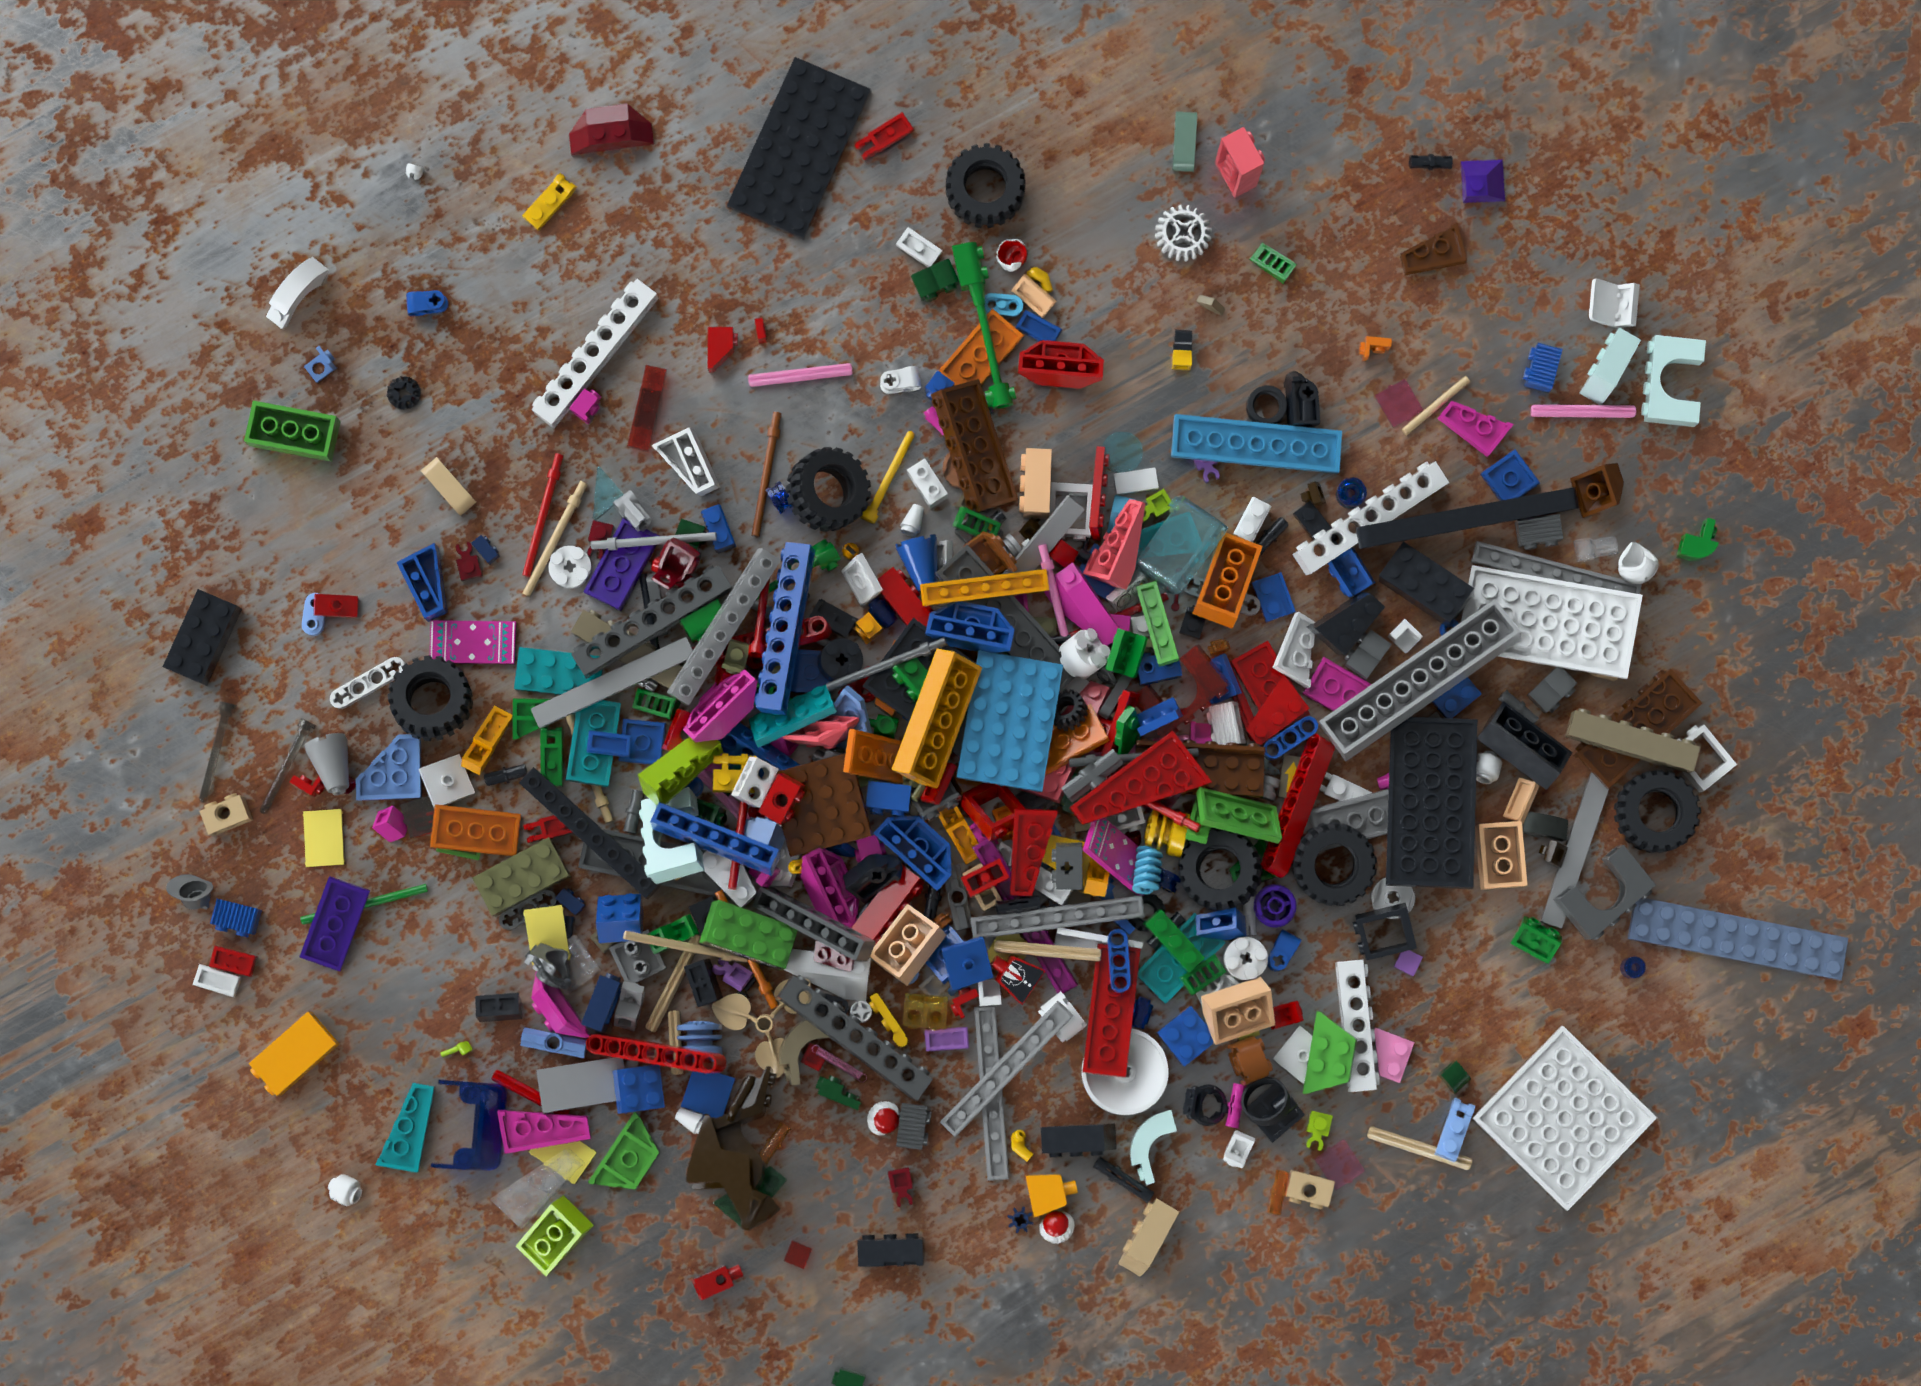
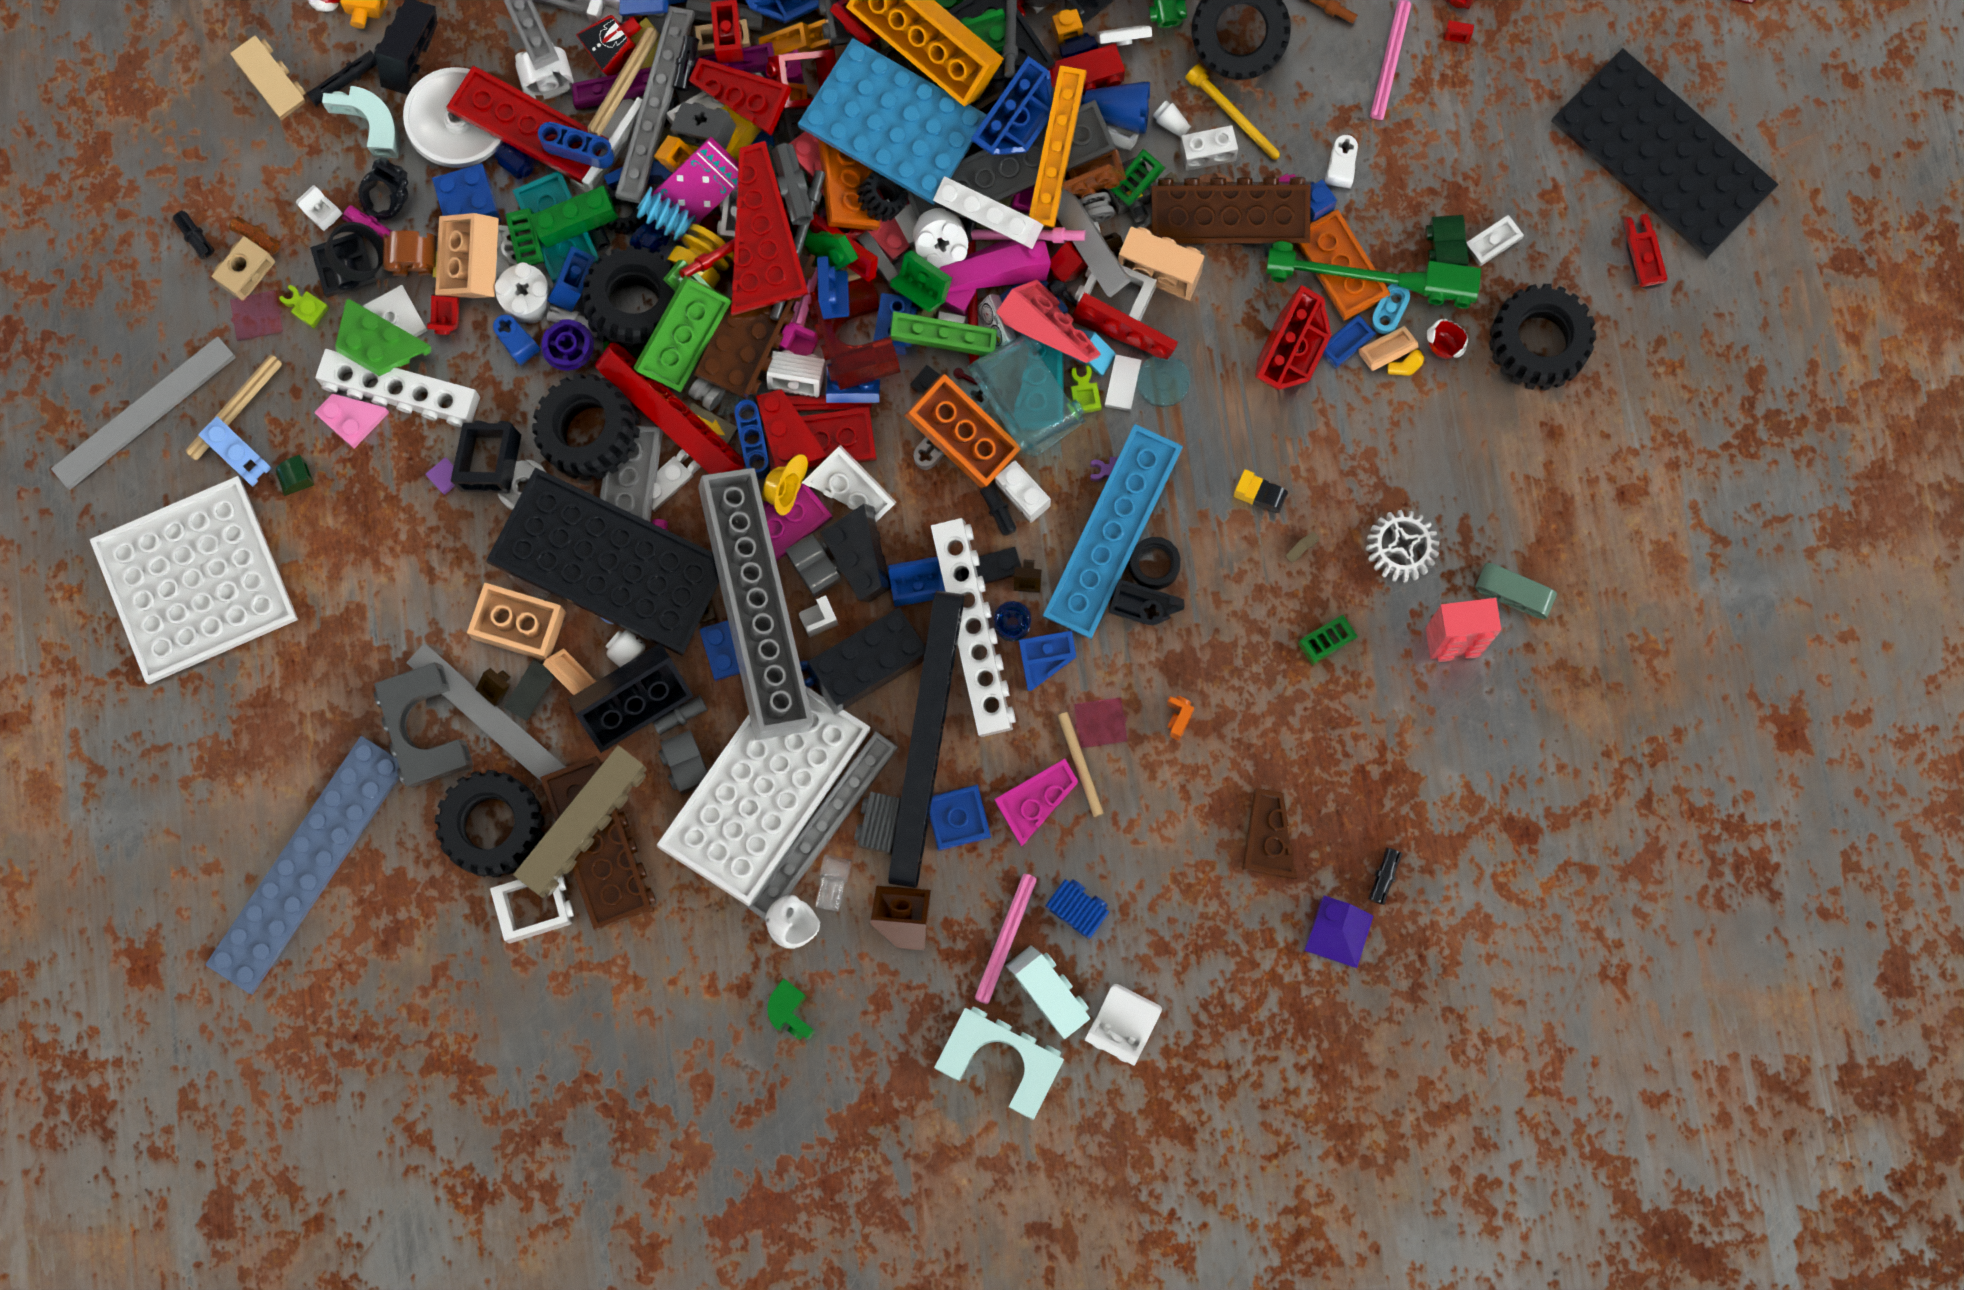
camera: 115 degrees right, 5 degrees down
light orange hinge [842,542,859,560] -> none
clear orange plate [1206,639,1230,657] -> none
blue plate [1252,572,1296,623] -> none
green bracket [1510,916,1562,964] -> none
clear blue brick [1620,956,1646,979] -> none
none -> light grey tile [51,336,236,490]
none -> black axle [173,210,215,259]
none -> yellow piece [761,454,808,515]
none -> white brick [933,176,1044,249]
none -> blue wing [1019,631,1077,691]

